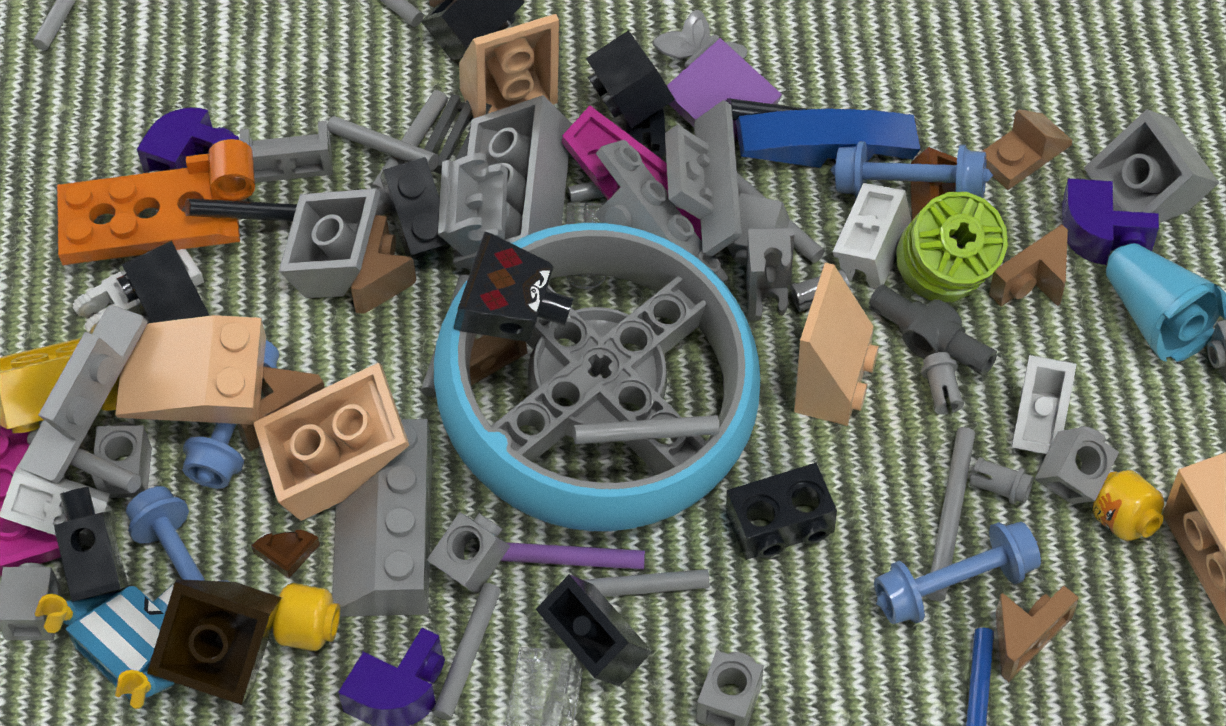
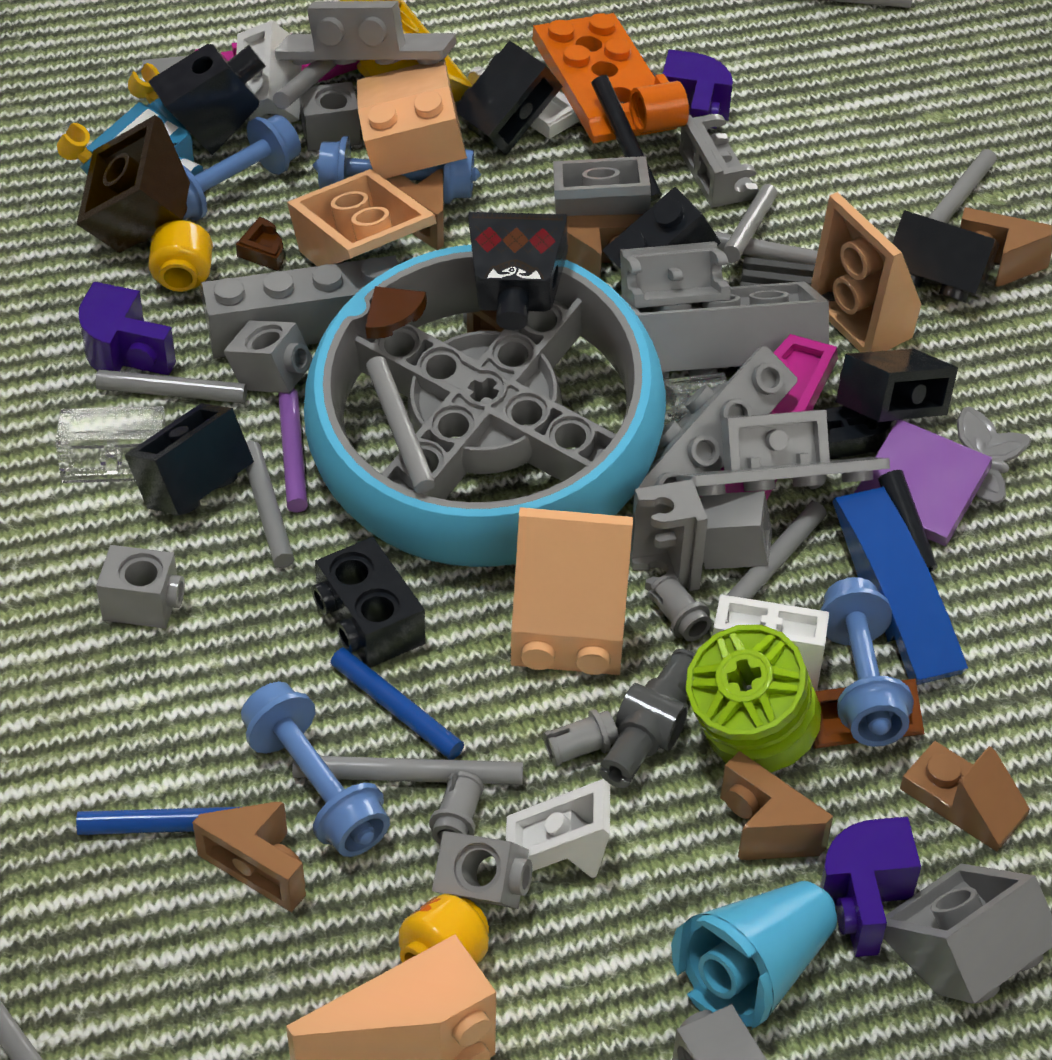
camera: 75 degrees right, 10 degrees down
none -> blue bar [330,648,464,760]
none -> reddish brown tile [365,286,427,339]

